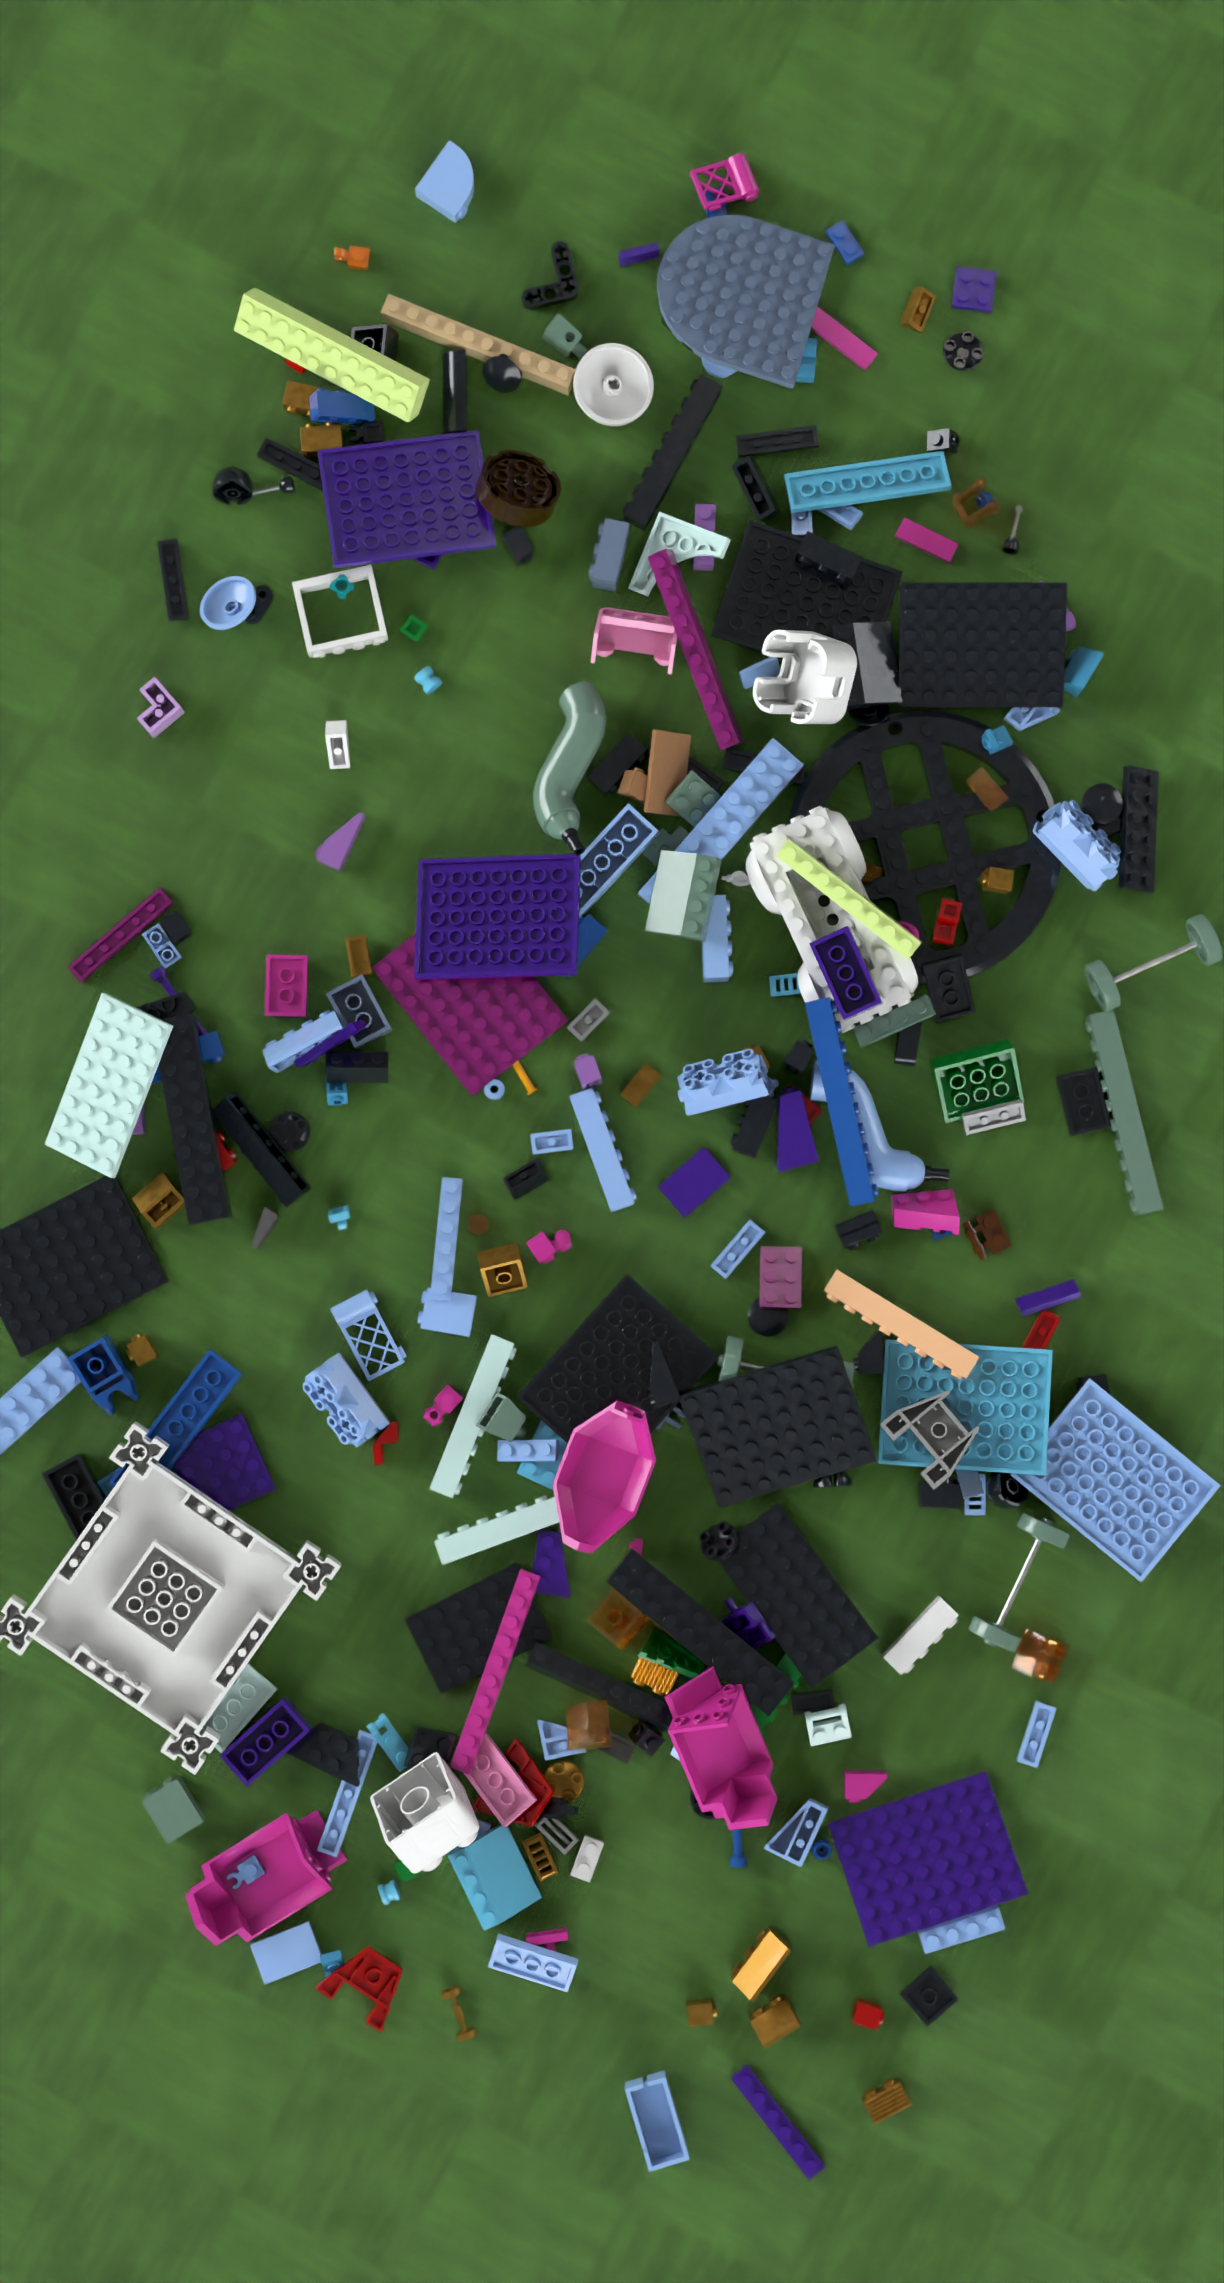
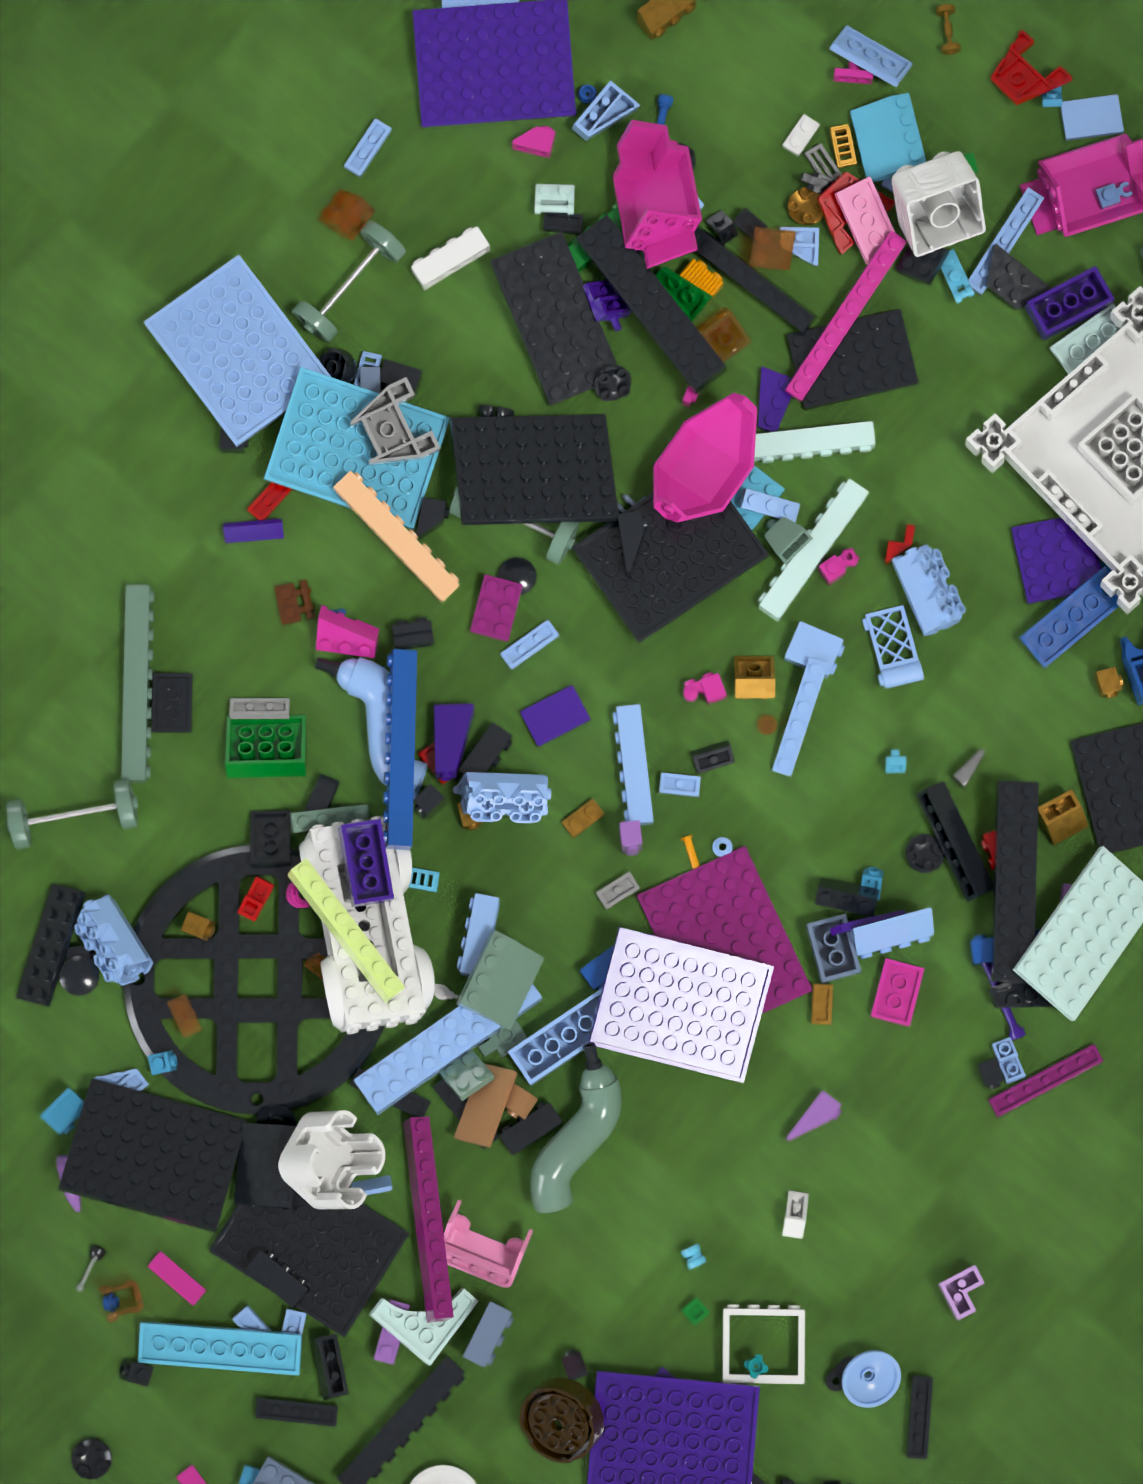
camera: 165 degrees left, 5 degrees down
medium azure wheel [378,1879,401,1905] -> none

